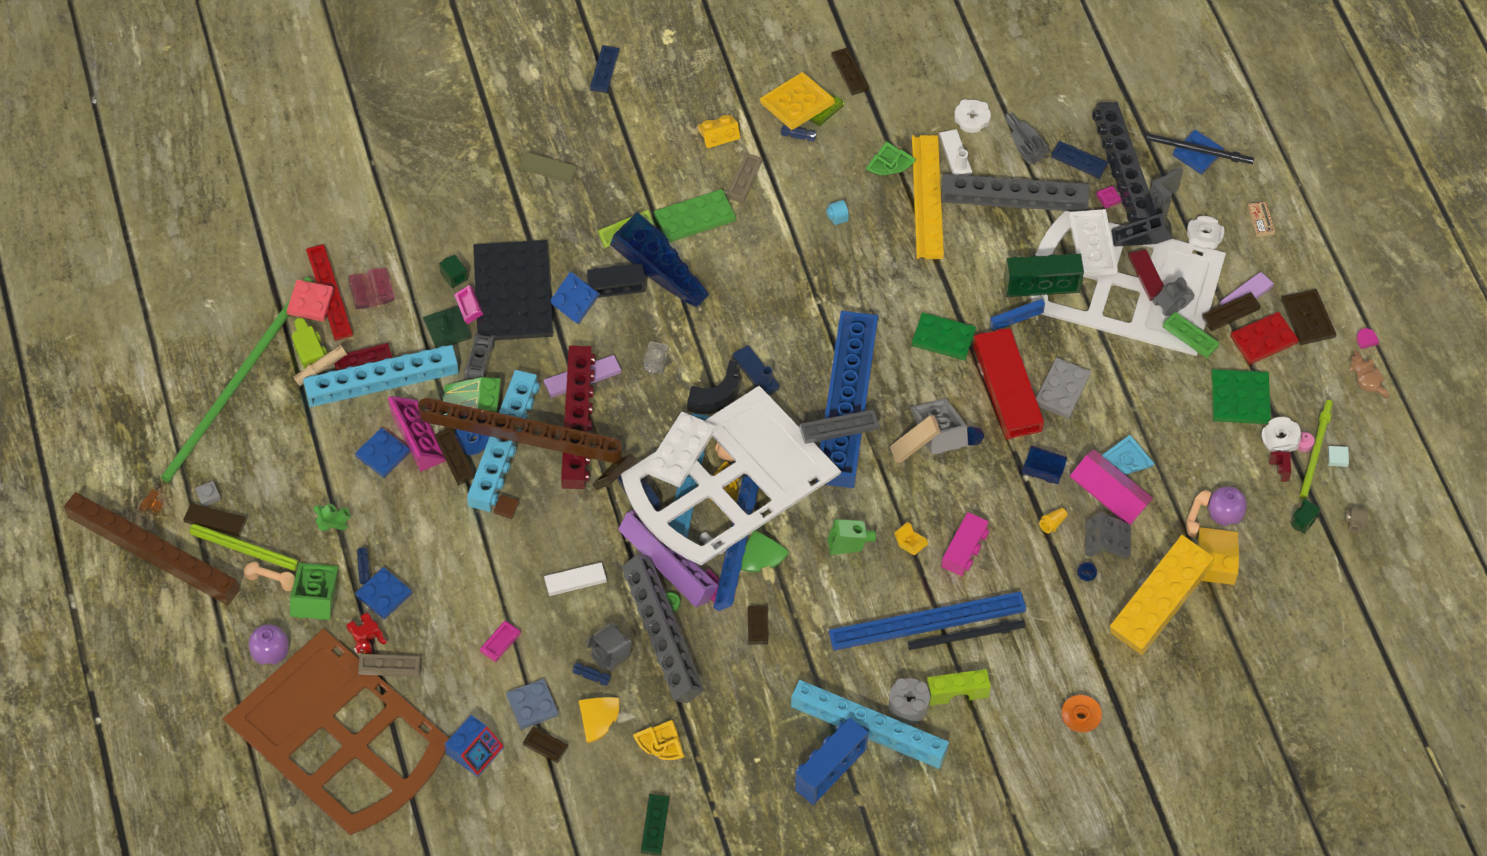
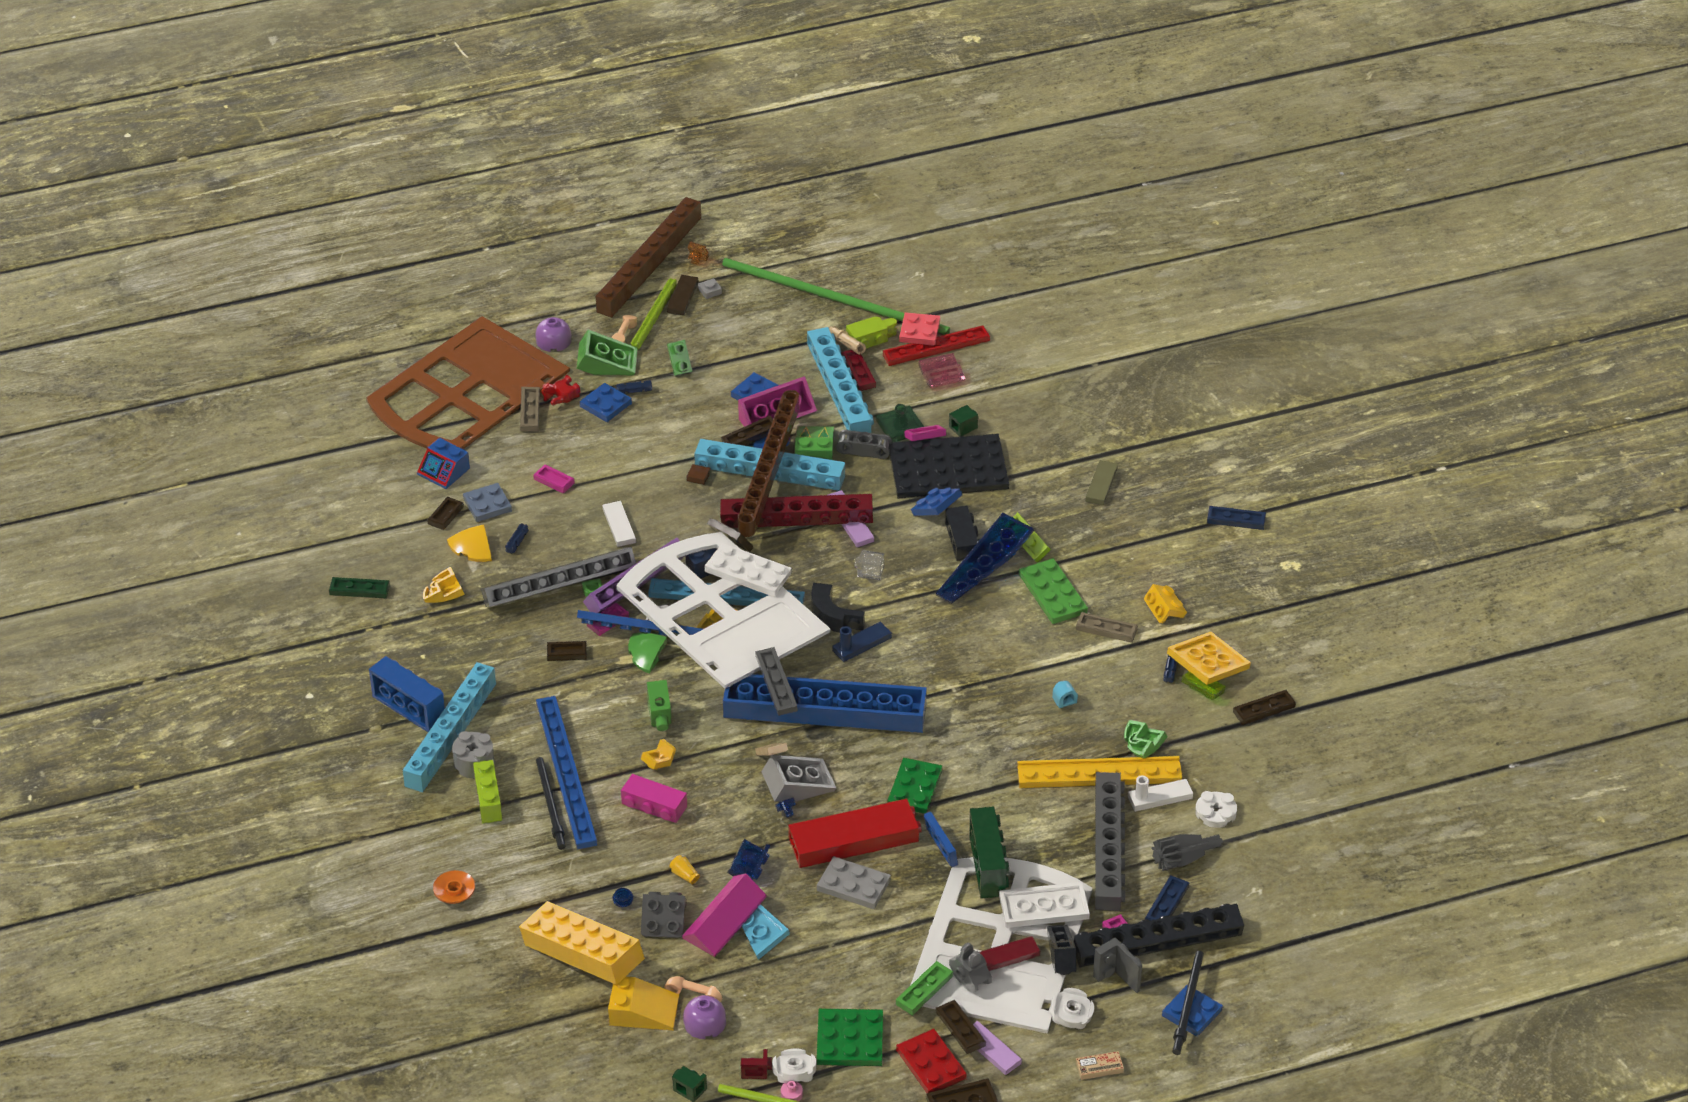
camera: 90 degrees right, 15 degrees down
dark grey brick [586,623,632,671] -> none

